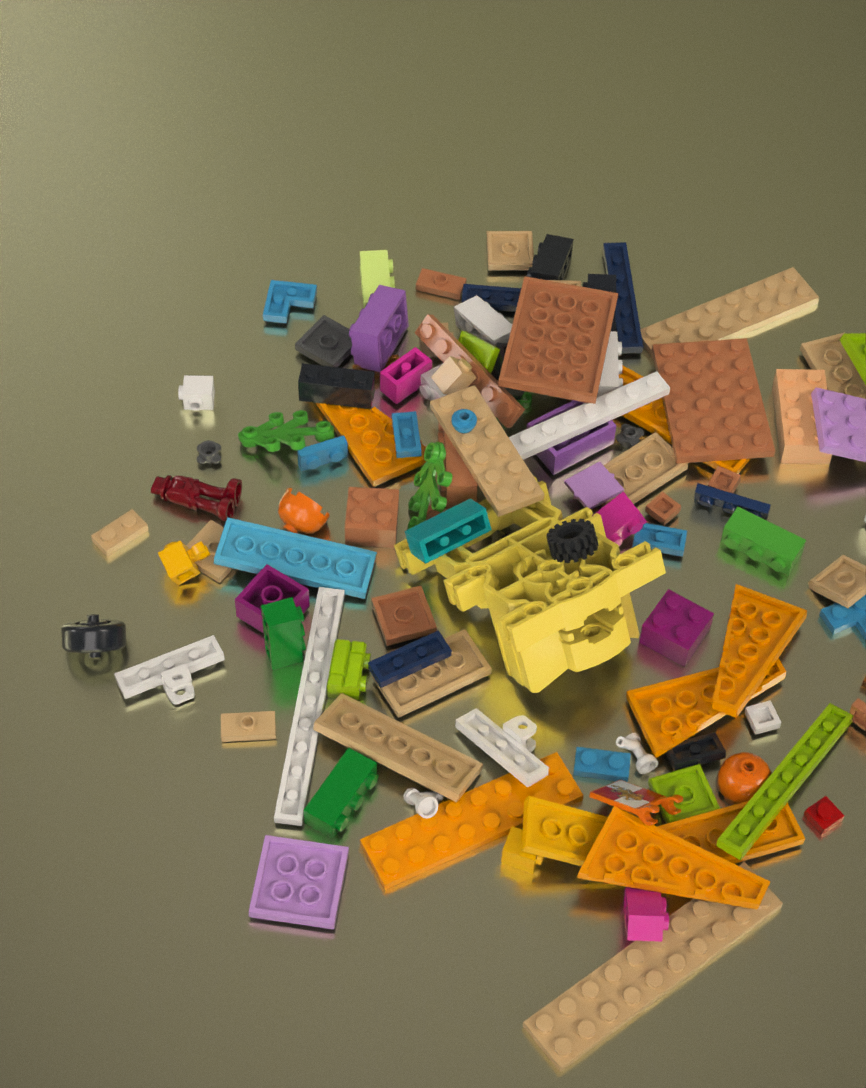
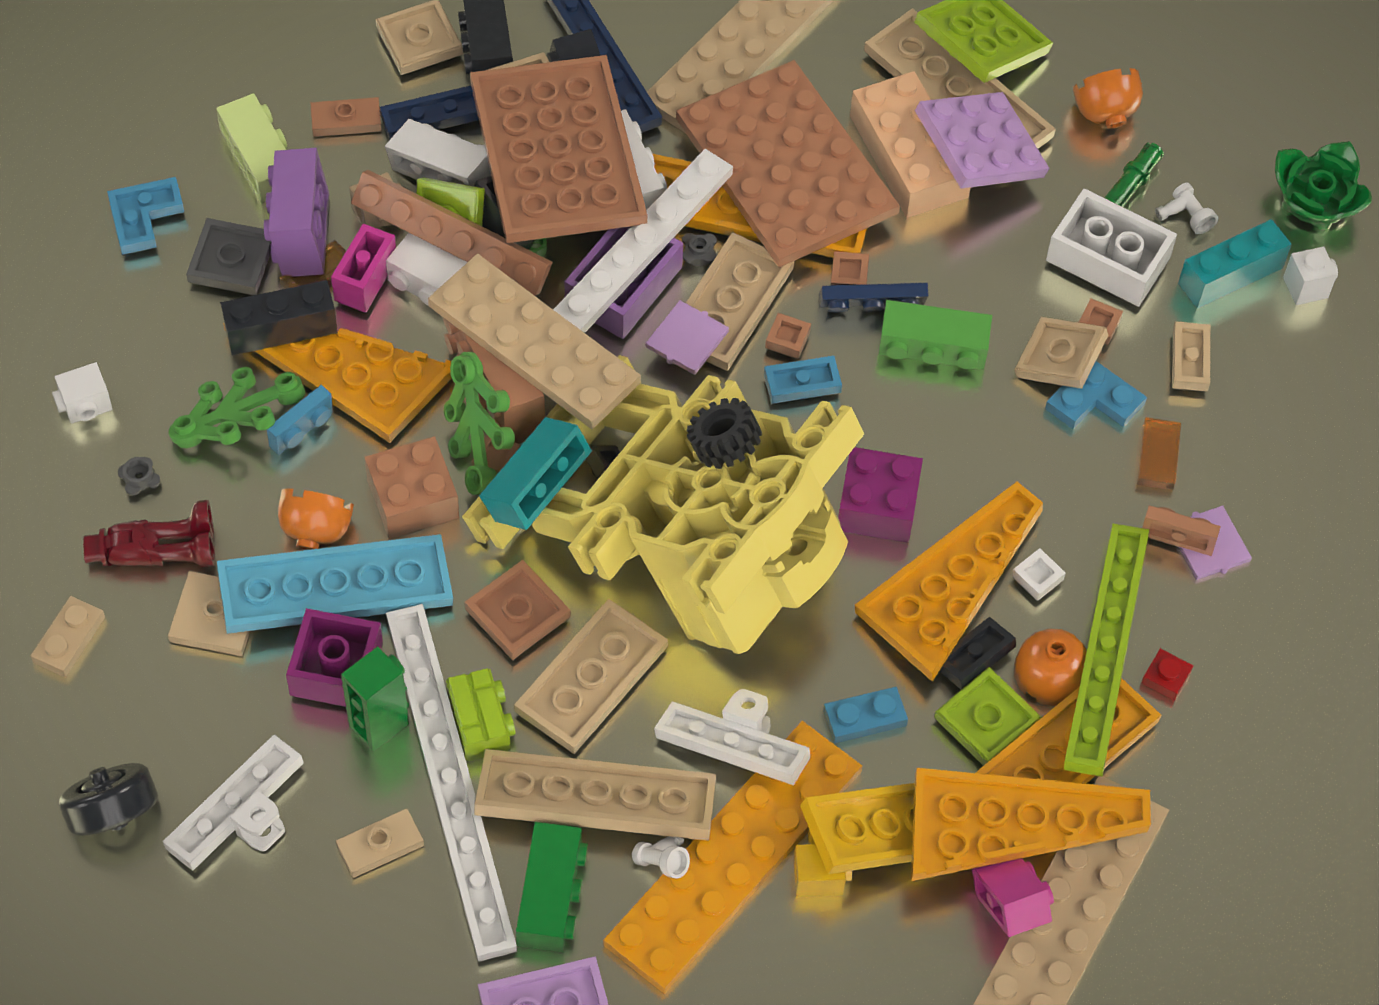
camera: 25 degrees left, 5 degrees up
yellow brick [158,540,211,586] -> none
dark blue plate [368,630,452,688] -> none
dark azure plate [392,411,422,458] -> none
tan brick [431,356,476,395] -> none
dark azure plate [451,409,477,433] -> none
flag [589,780,683,826] -> none
dark pink brick [592,492,647,546] -> none
white piece [616,733,658,774] -> none
light orange wing [712,584,807,718] -> none

